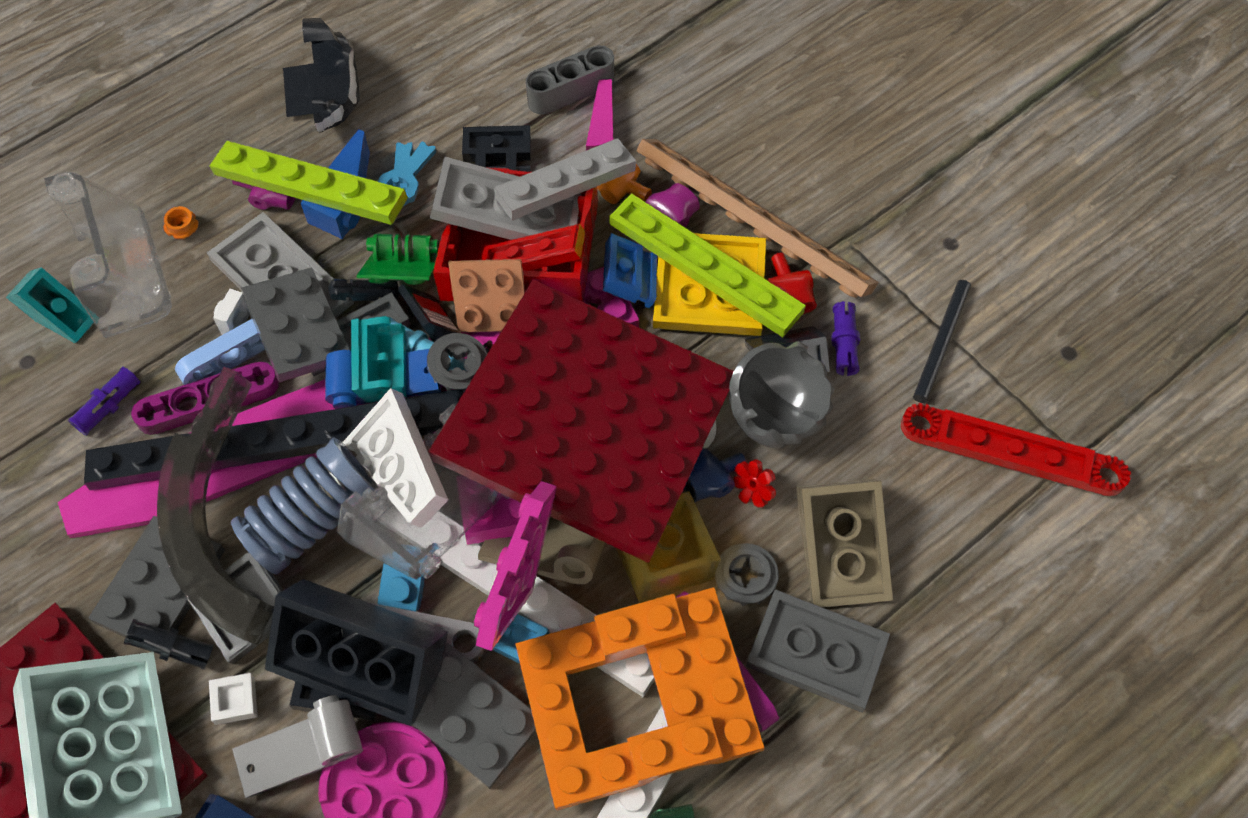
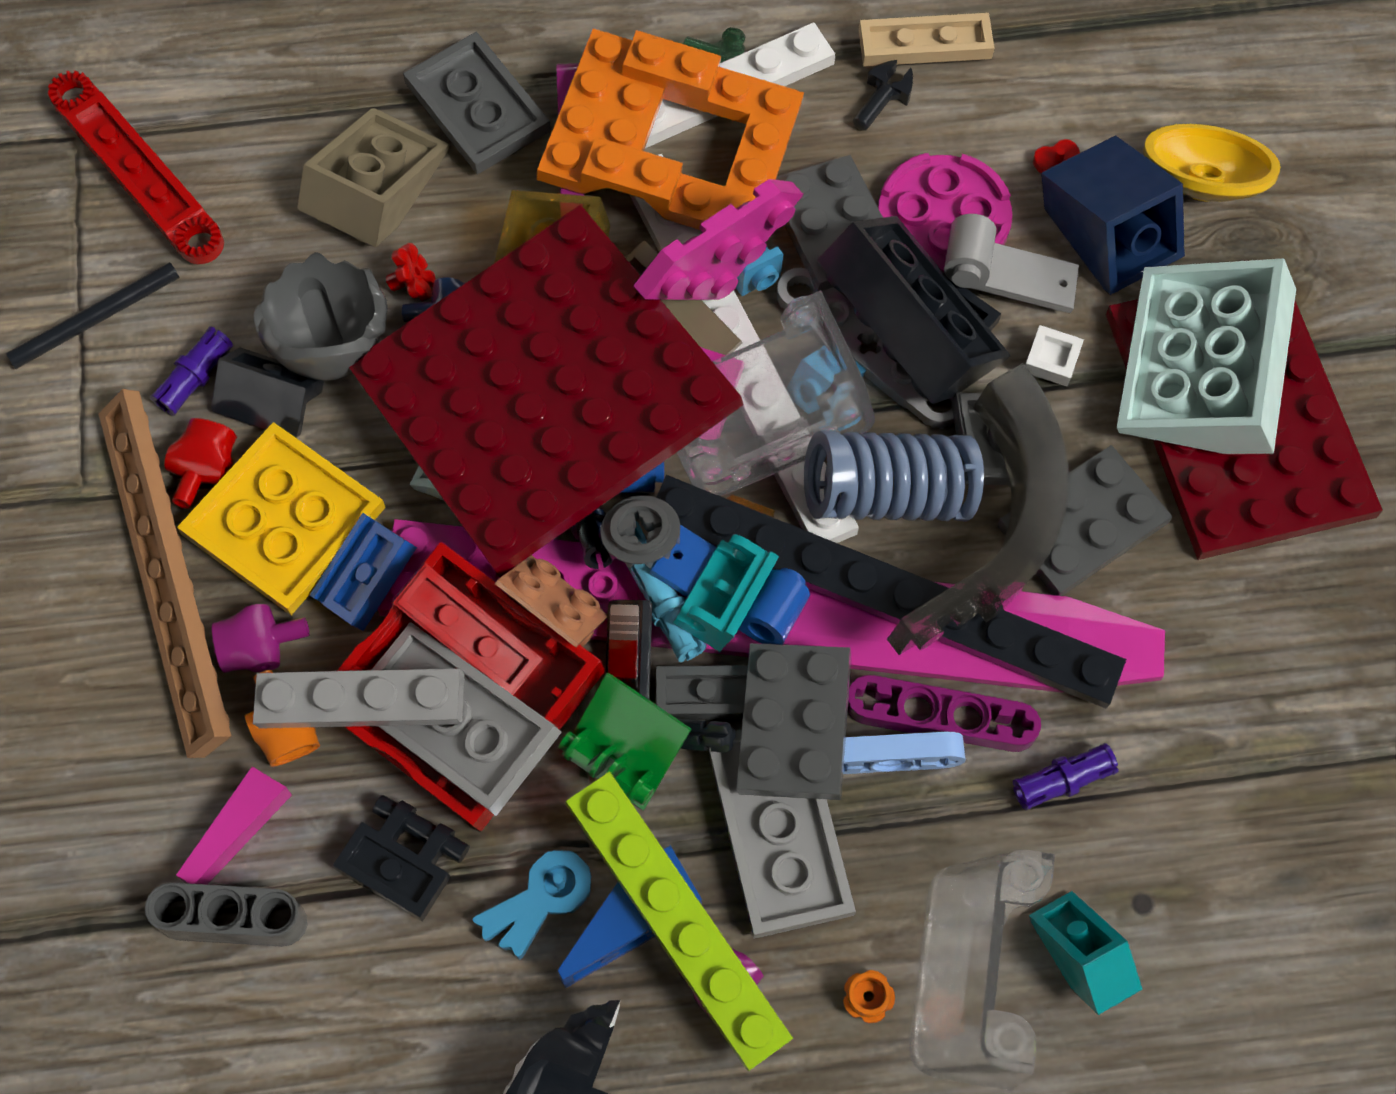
camera: 150 degrees left, 5 degrees up
black pin [123,619,214,670] -> none
white plate [213,289,250,335] -> none
white wing [343,388,448,528] -> none
lime plate [610,193,806,338] -> none
dark grey gear [714,543,778,606] -> none

